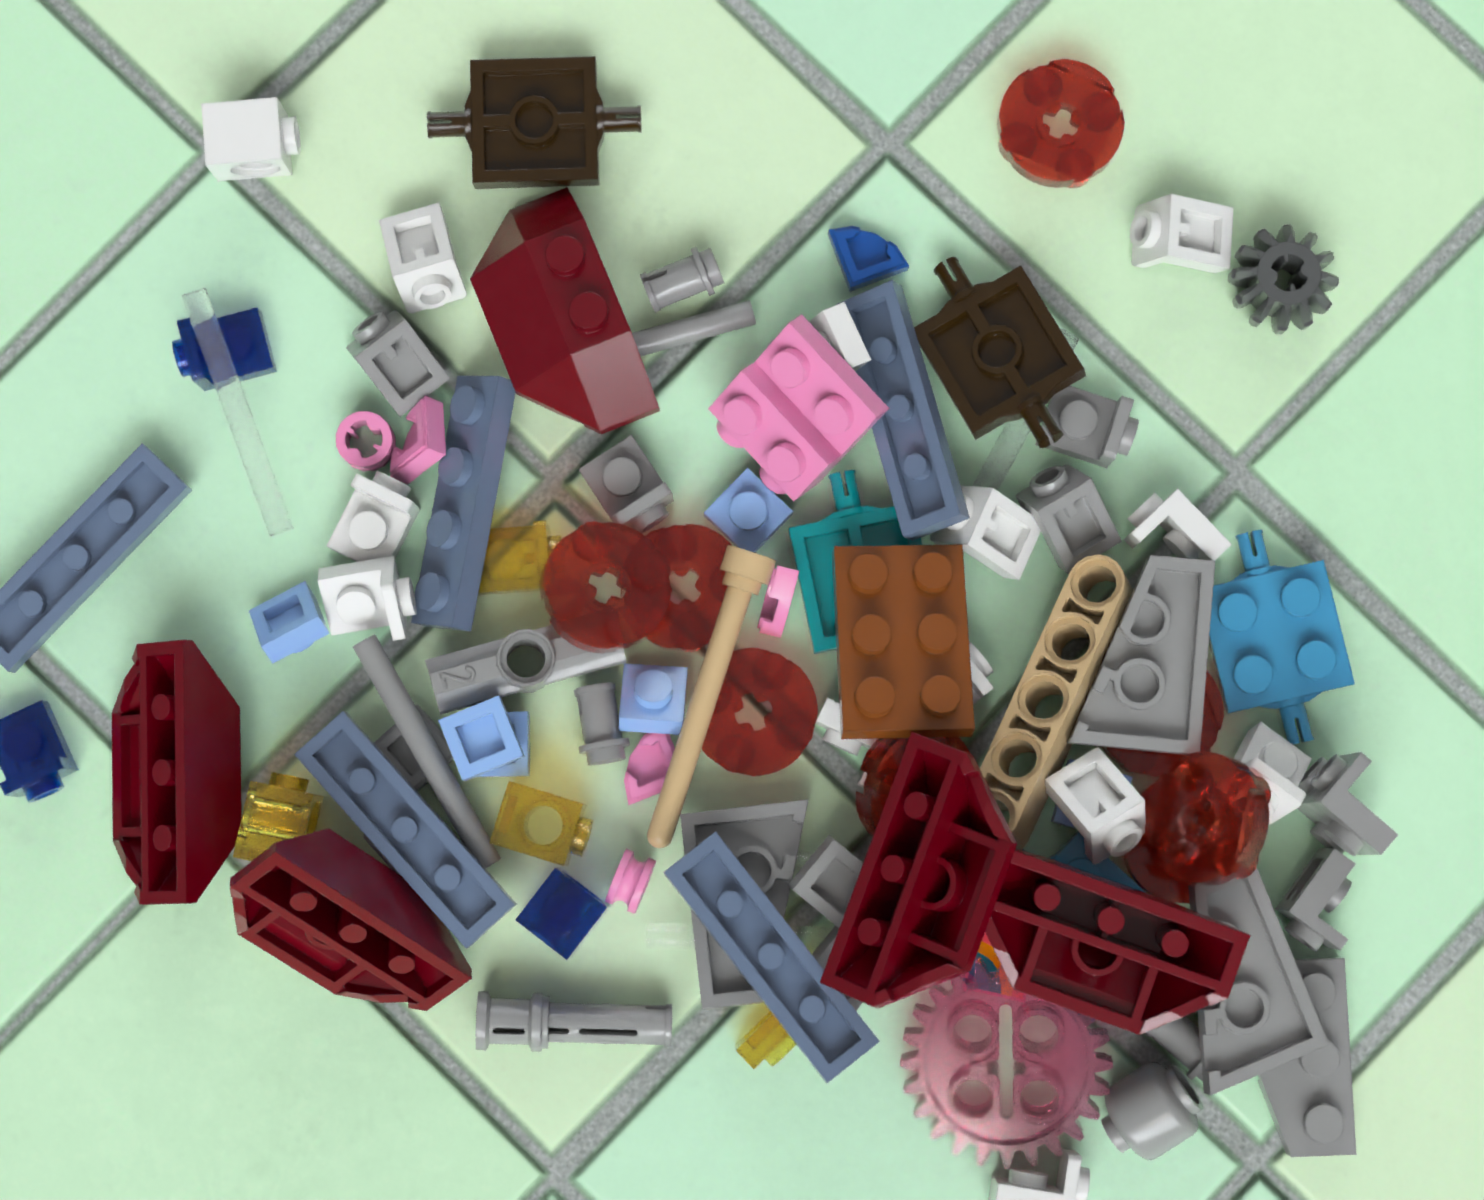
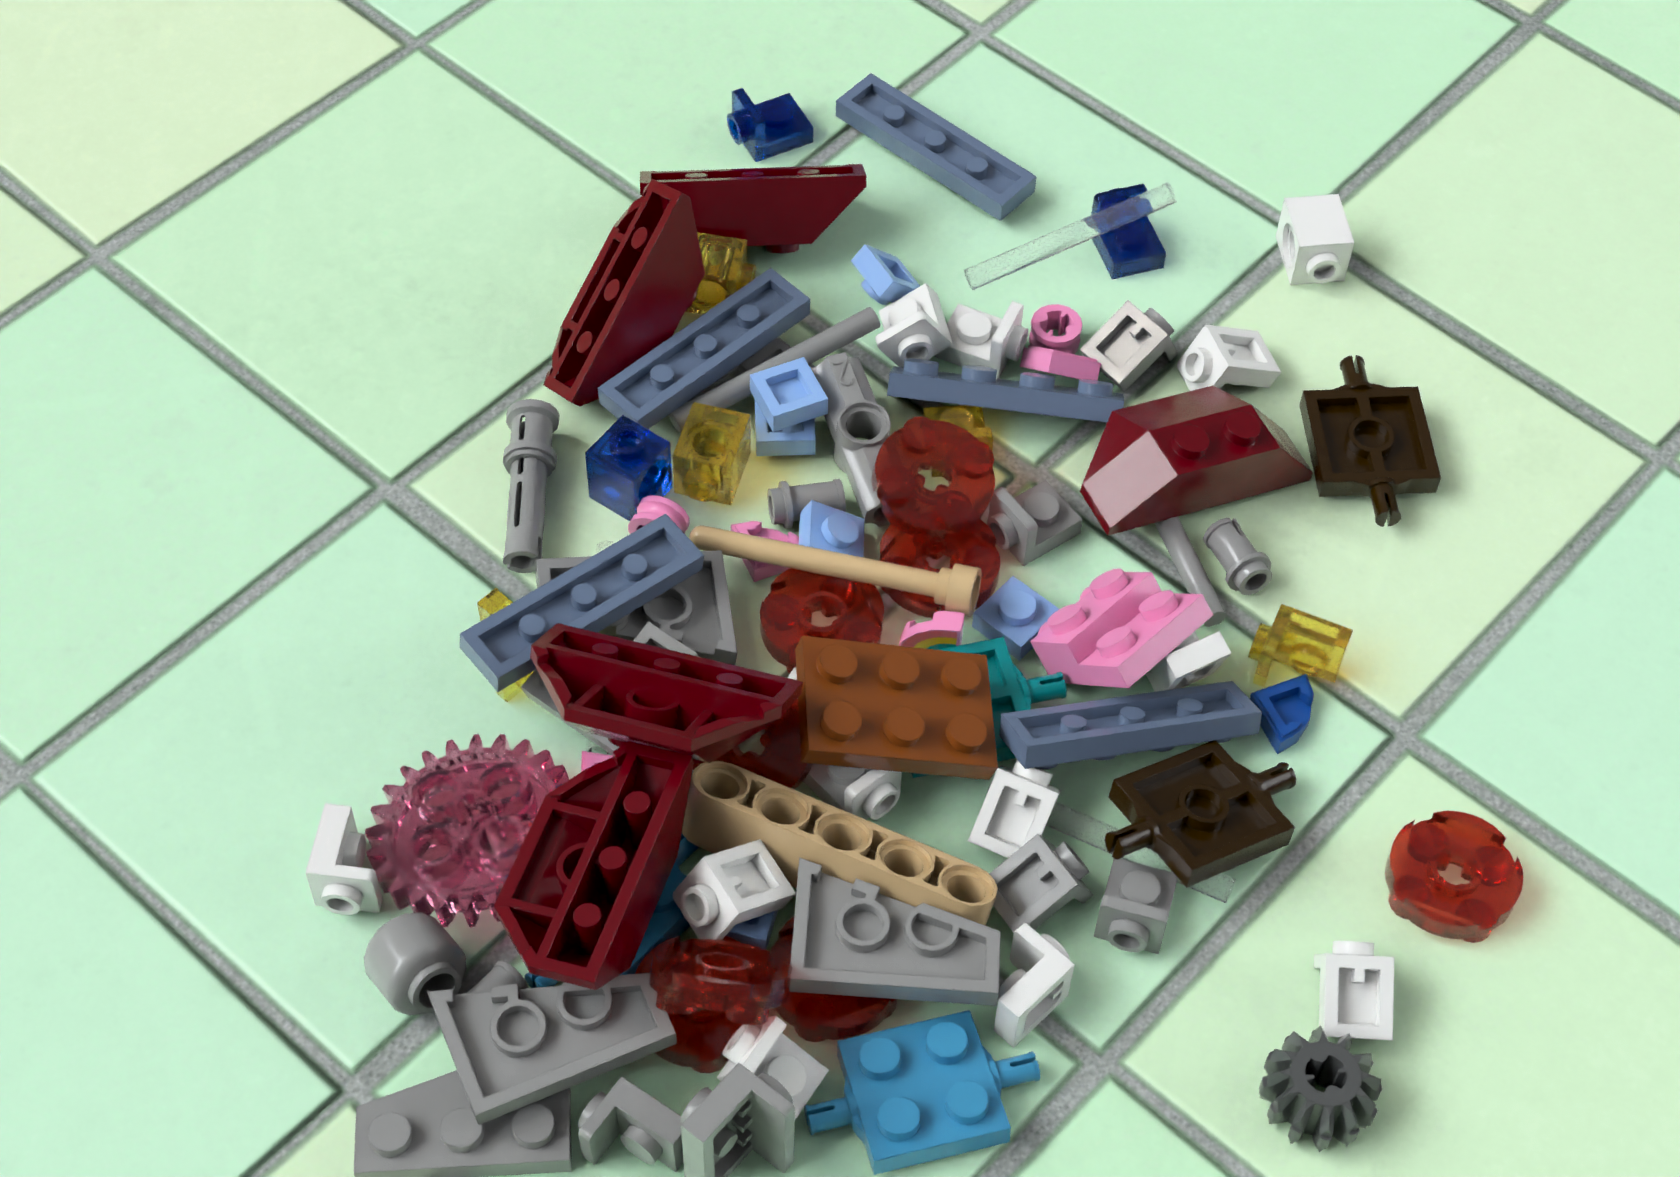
camera: 85 degrees right, 30 degrees down
none -> clear yellow bracket [1248,604,1353,688]

